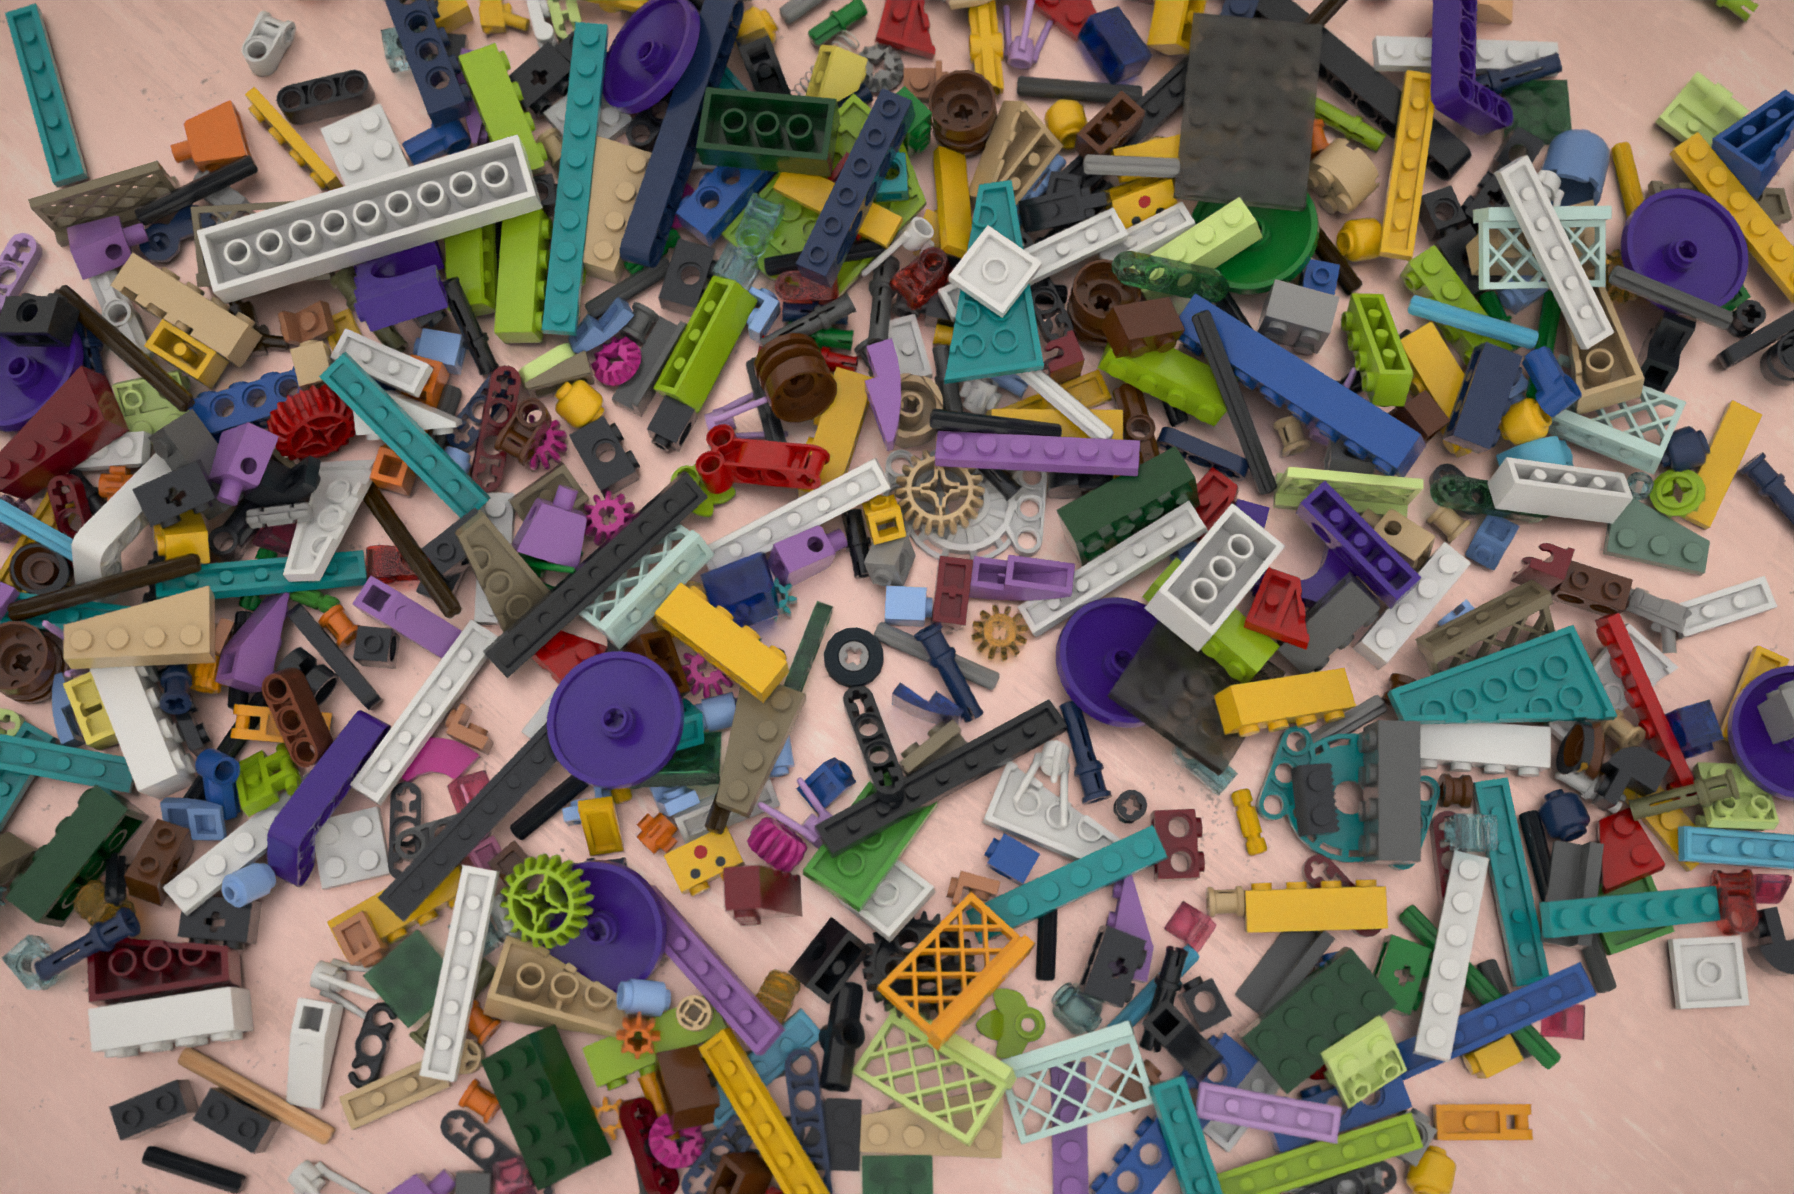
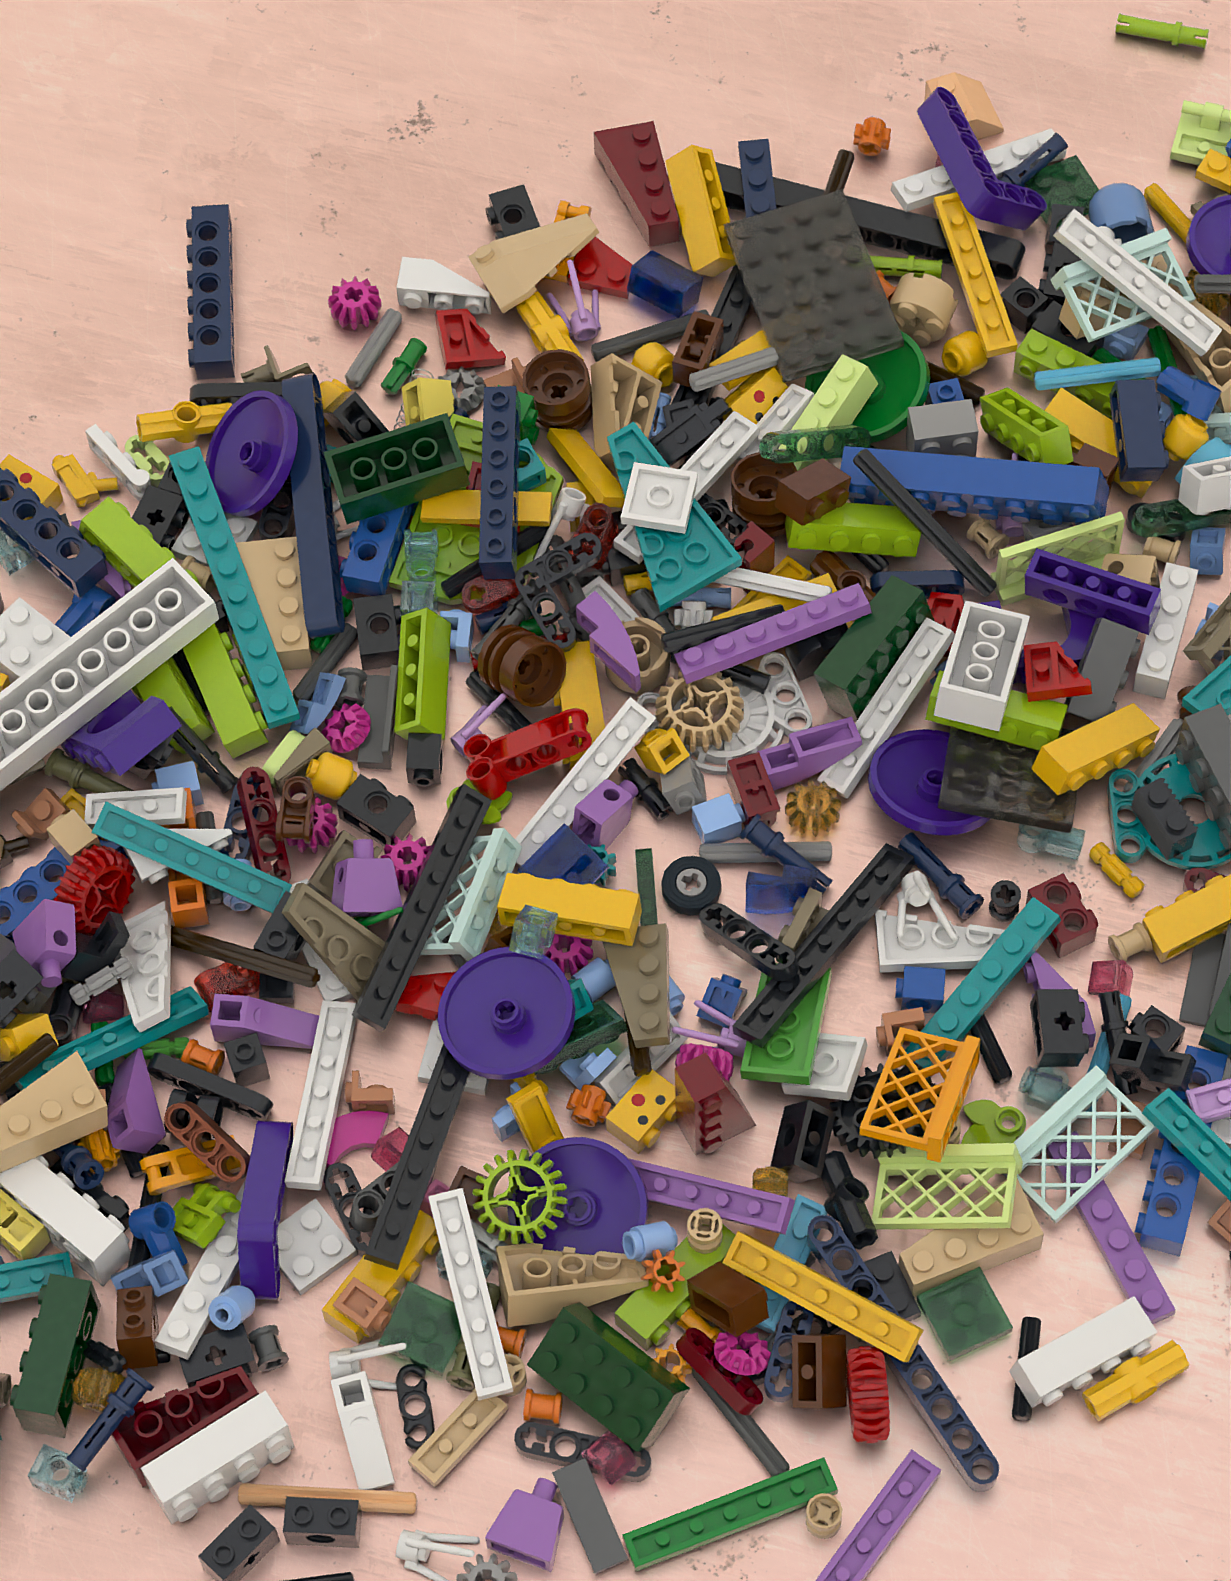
camera: 20 degrees left, 15 degrees down
black axle [510,775,589,840] -> none
none -> dark grey bush [248,1325,289,1371]
none -> clear light blue brick [509,905,558,960]
none -> black beam [515,533,603,652]

